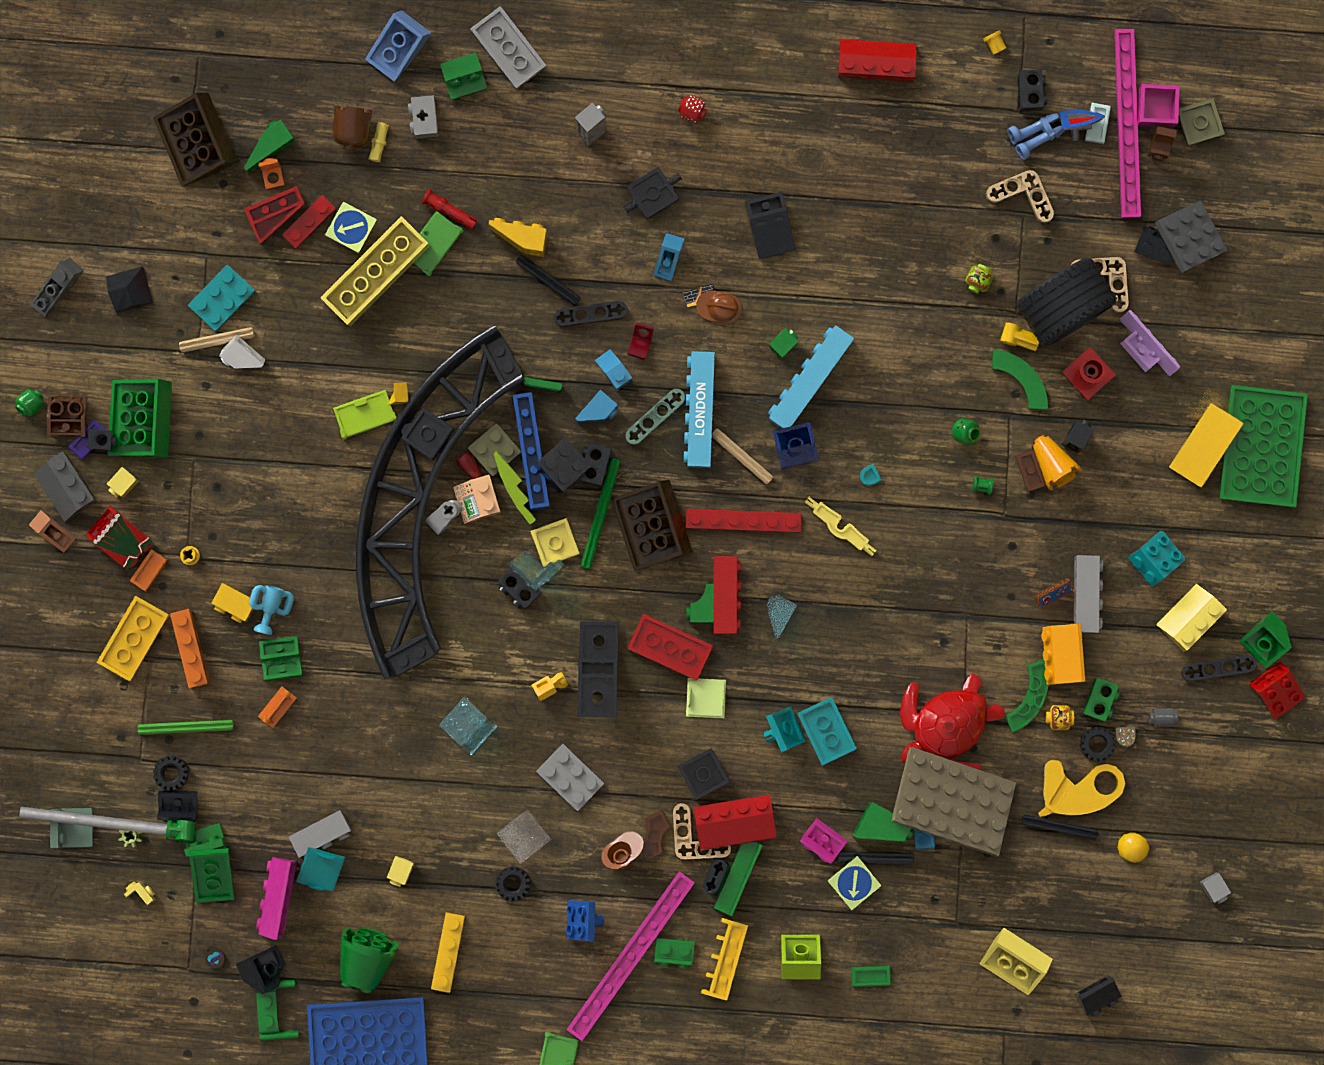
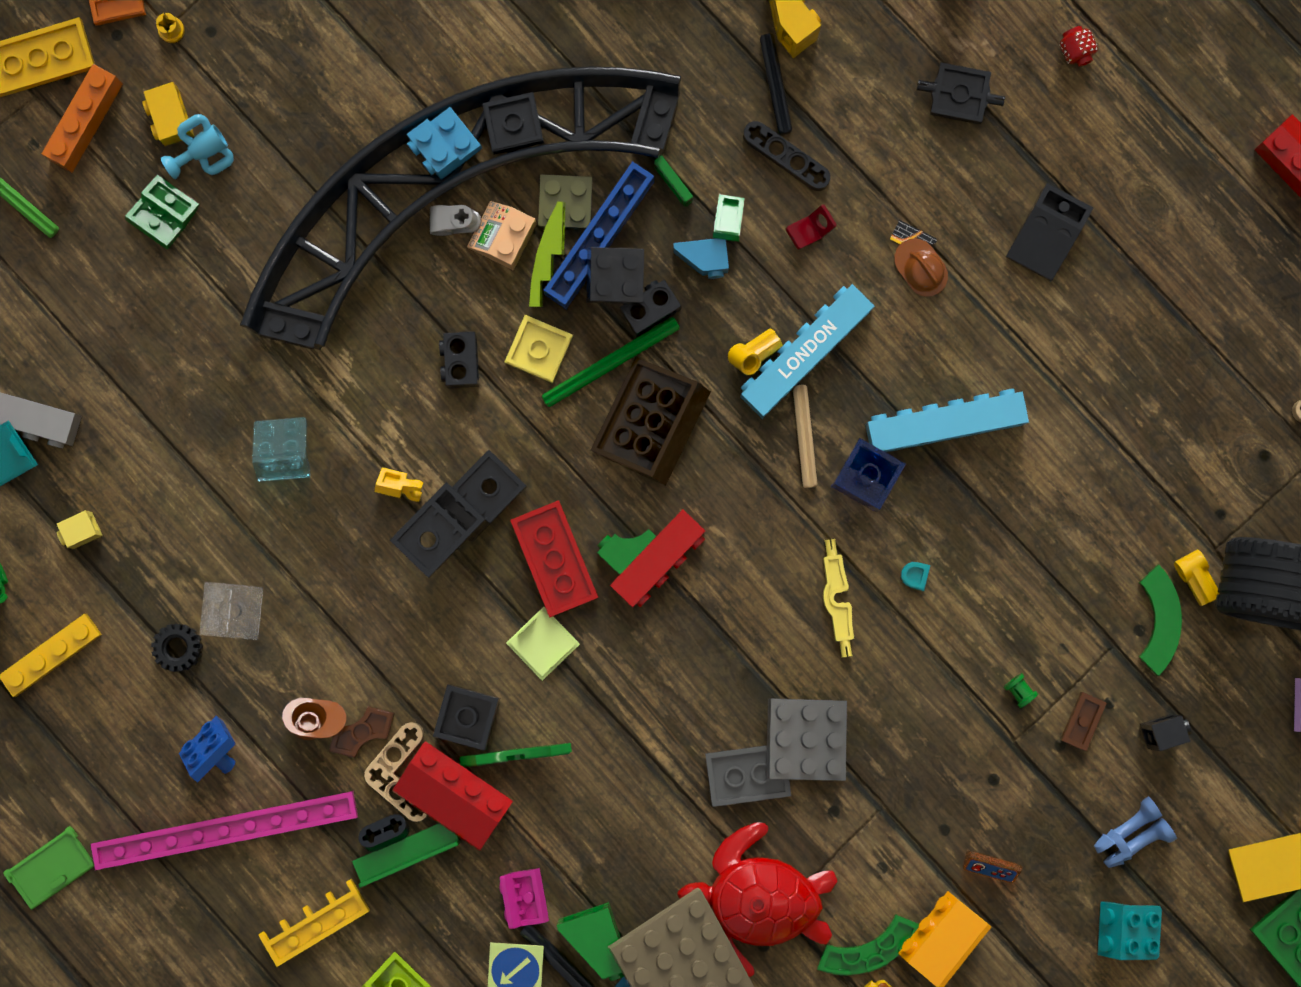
camera: 45 degrees right, 0 degrees up
orange hinge [258,686,297,728] -> none
lime door [333,390,397,440] -> none
yellow slope [389,383,408,405] -> none
dark red cone [456,451,483,479] -> none
clear light blue bracket [509,551,565,591] -> none
light grey plate [536,744,604,811] -> none
dark azure slope [595,349,632,391] -> none
sand green beam [625,389,685,445] -> none
dark azure slope [654,233,684,281] -> none
green bracket [654,938,695,969] -> none
red plate [686,509,801,533] -> none
teal tile [764,706,806,752] -> none
clear light blue slope [766,594,797,640] -> none
green brick [768,328,799,360] -> none
teal plate [797,697,857,765] -> none
green head [952,418,981,445] -> none
head [965,264,994,294] -> none
light orange cone [1033,435,1082,490] -> none
red plant [1062,347,1116,401] -> none
light grey brick [1074,555,1103,634] -> none
none -> dark azure plate [407,107,482,180]
none -> green tile [460,743,572,767]
none -> dark grey plate [705,745,791,807]
none -> tile [713,194,745,242]
none -> yellow piece [728,328,783,375]
none -> dark grey plate [766,698,847,781]
none -> medium blue piece [1094,796,1177,868]

